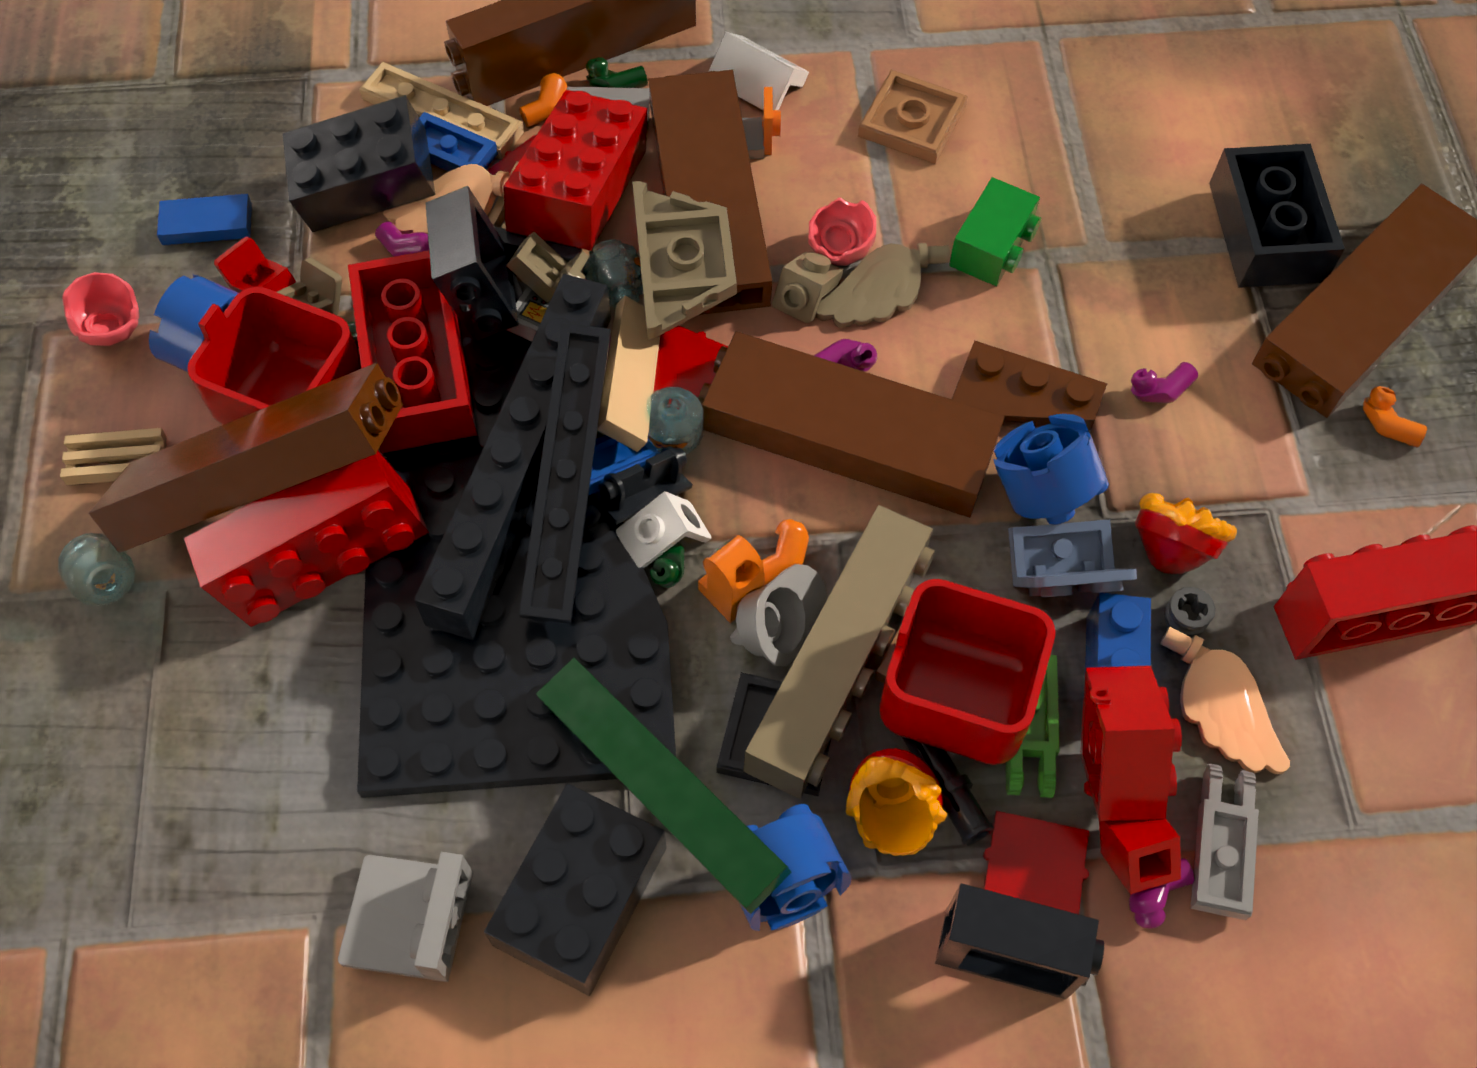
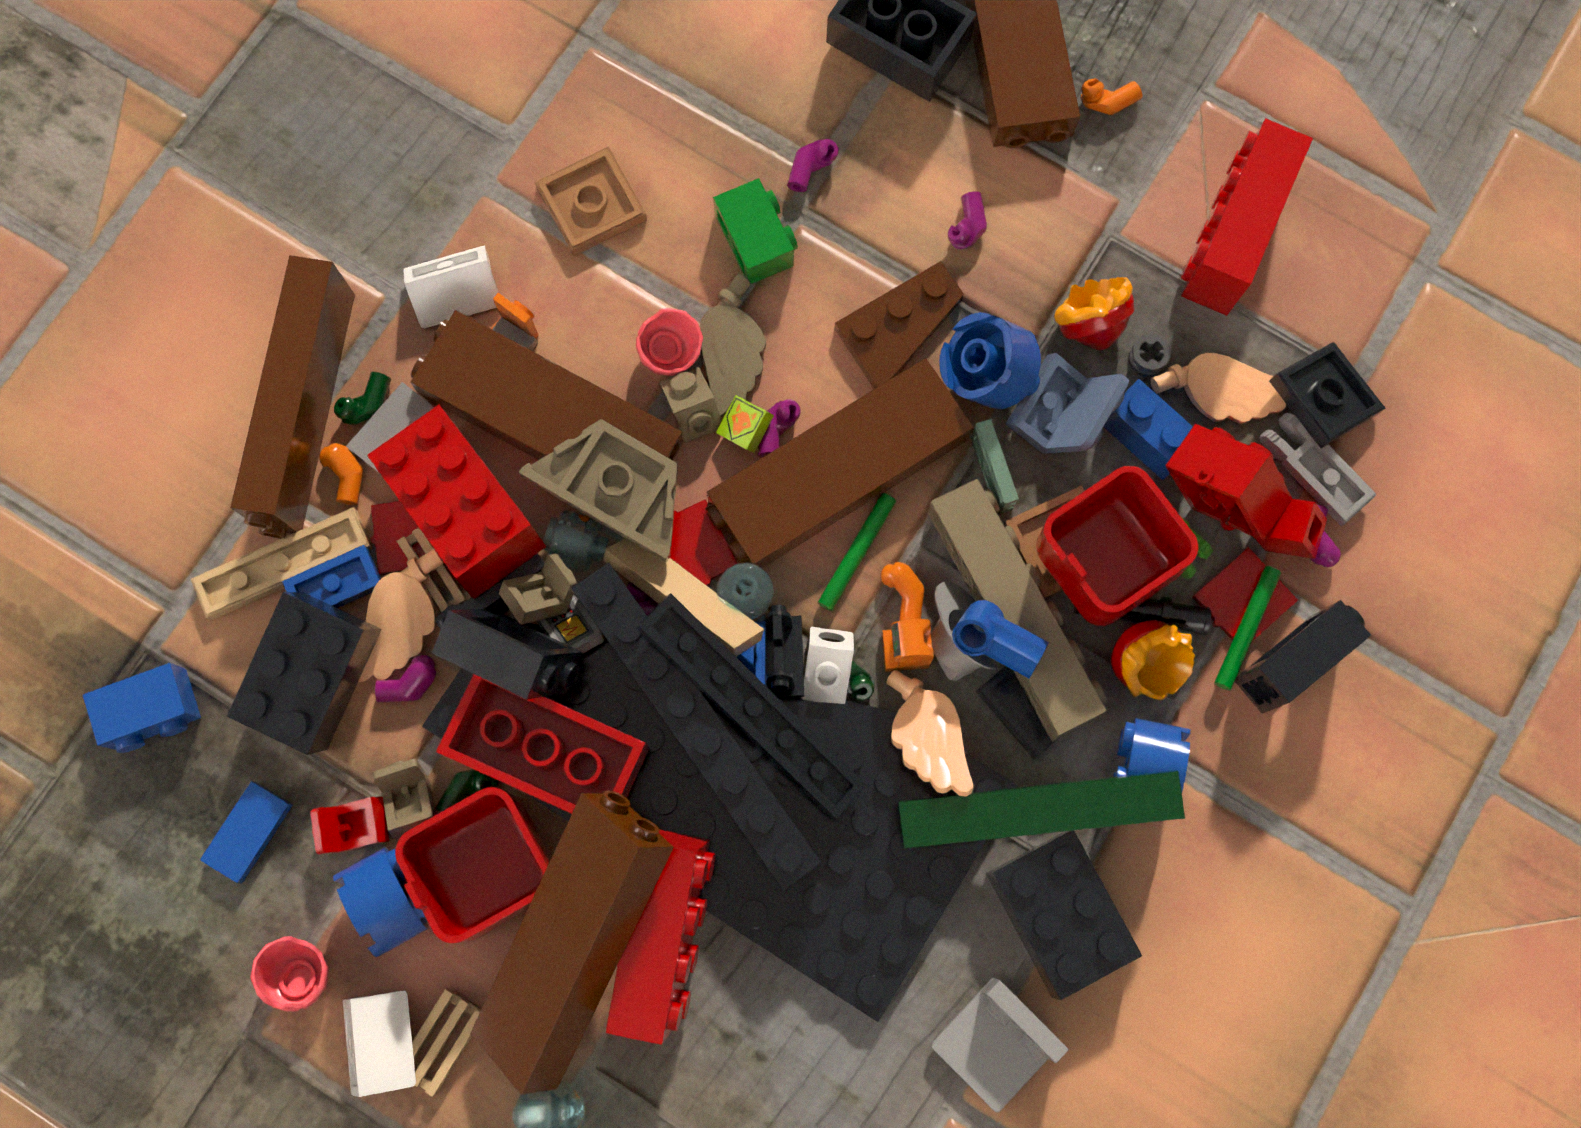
camera: 55 degrees left, 15 degrees up
none -> blue brick [83,663,201,753]
none -> white panel [343,991,416,1097]
none -> tile [716,395,774,453]
none -> magenta arm [787,139,839,192]
none -> green bar [817,493,896,611]
none -> light nougat animal [886,669,974,797]
none -> blue piece [952,600,1049,679]
none -> sand green tile [970,419,1019,514]
none -> green bar [1214,566,1281,691]
none -> black tile [1269,342,1386,449]

